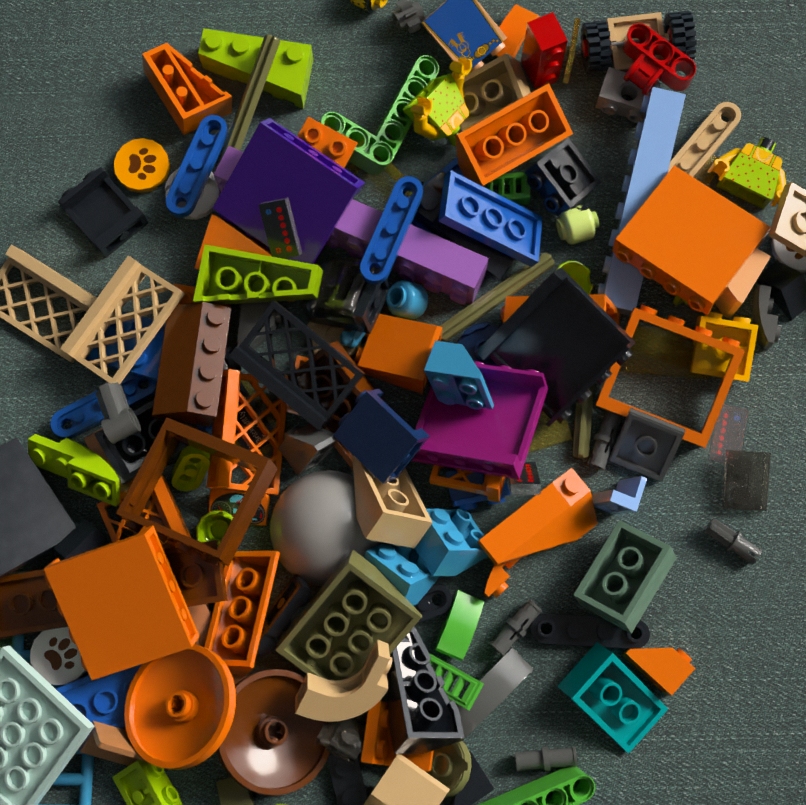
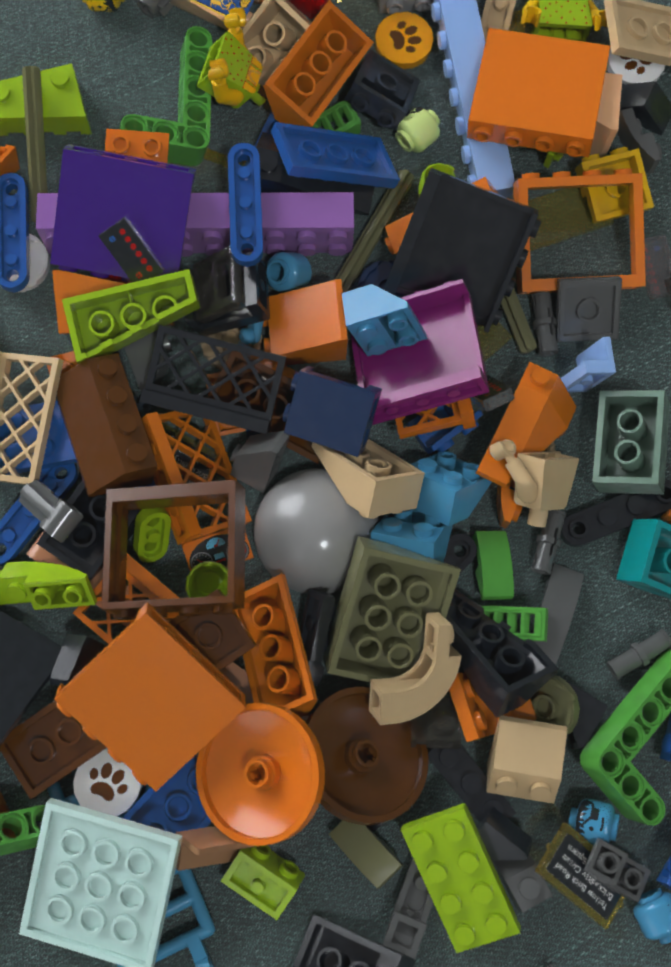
camera: 30 degrees left, 0 degrees up
none -> light orange tile [375,12,434,69]
none -> tan torso [489,439,579,527]

